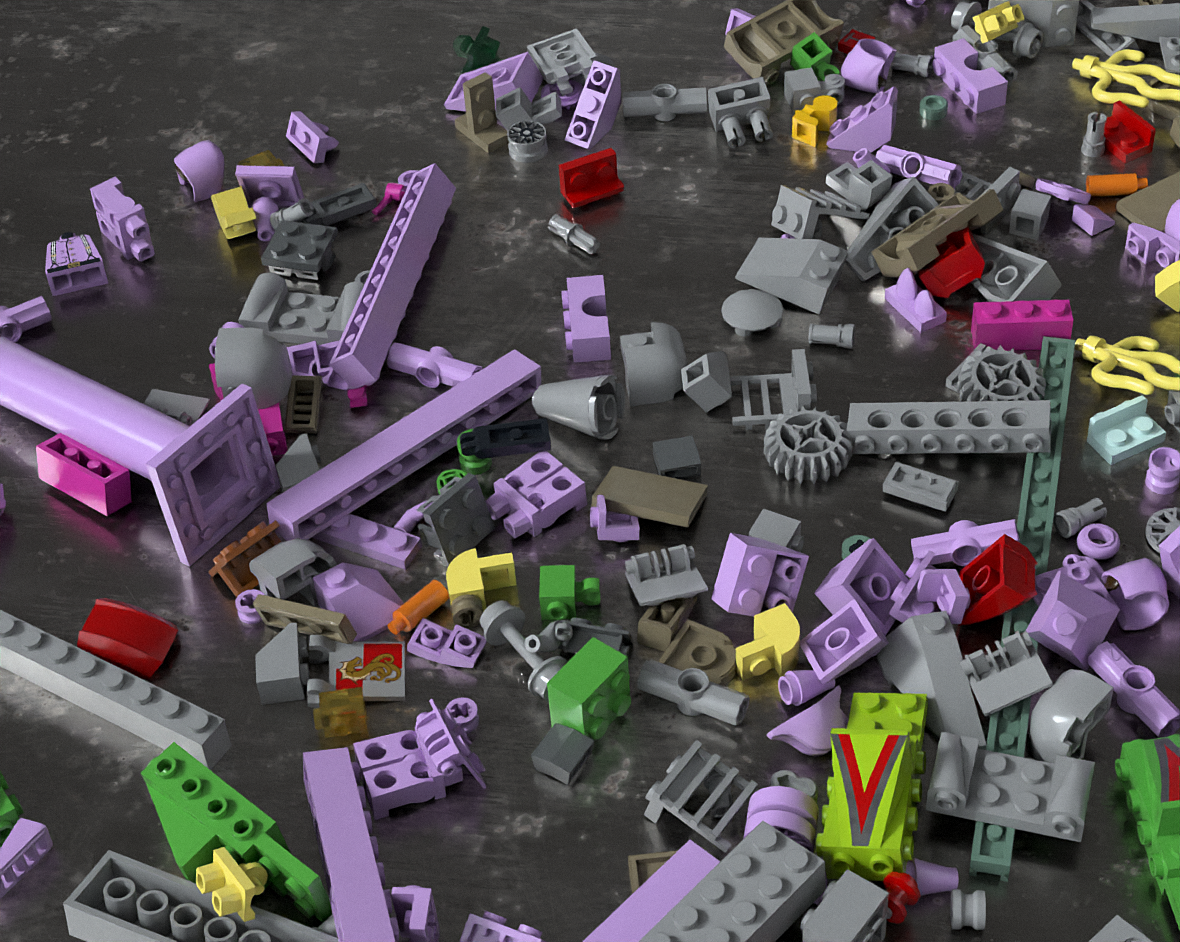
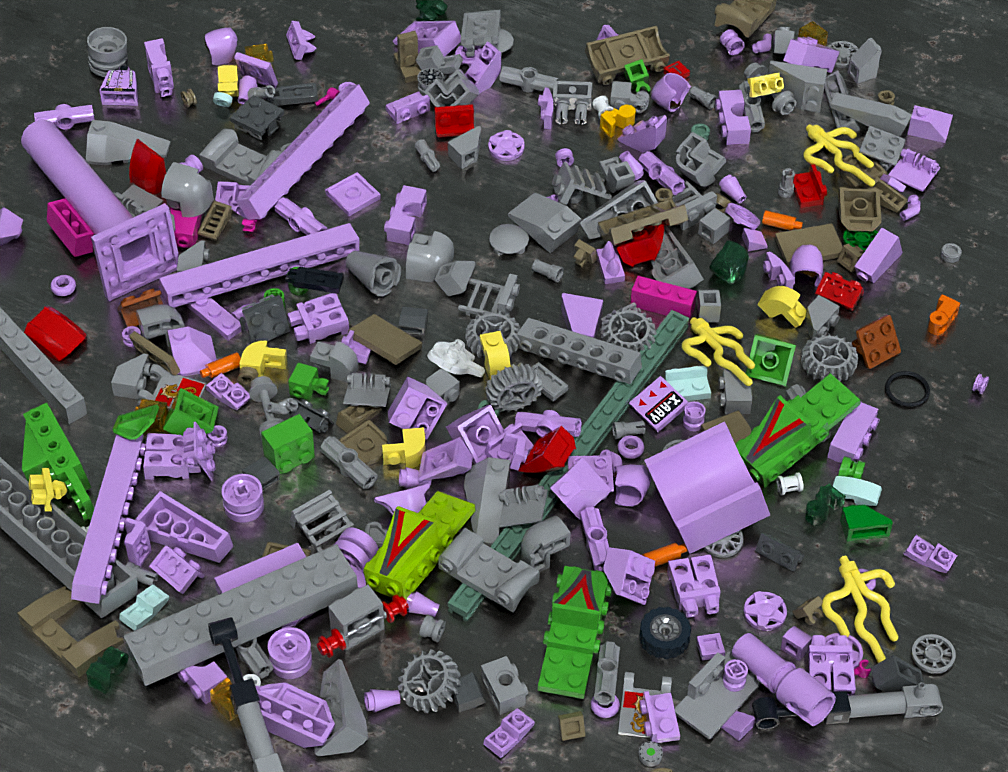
camera: 15 degrees right, 5 degrees up
none -> lavender piece [51,275,76,296]
none -> light grey wedge [86,120,171,165]
none -> light grey wheel [87,27,128,77]
none -> bright green slope [112,404,159,440]
none -> red slope [129,139,166,195]
none -> lavender wedge [136,491,233,563]
none -> bright green slope [163,388,219,436]
none -> dark tan bush [180,89,197,108]
none -> light aqua tile [213,92,233,107]
none -> lavender wheel [221,474,264,523]
none -> light grey brick [310,341,358,382]
none -> lavender tile [325,172,381,216]
none -> lavender bracket [386,91,430,124]
none -> light grey brick [424,69,479,107]
none -> white tile [427,339,485,377]
none -> light grey slope [448,126,481,169]
none -> light yellow brick [480,331,511,380]
none -> light grey gear [485,363,543,413]
none -> lavender wheel [488,130,525,161]
none -> lavender slope [538,88,553,130]
none -> lavender bush [555,148,574,167]
none -> lavender slope [561,293,603,339]
none -> dark tan tile [574,239,598,267]
none -> white bush [592,96,613,118]
none -> lavender tile [629,376,689,433]
none -> light grey brick [676,132,726,187]
none -> light grey slope [695,288,721,322]
none -> clear green piece [709,240,749,284]
none -> lavender cone [719,175,747,204]

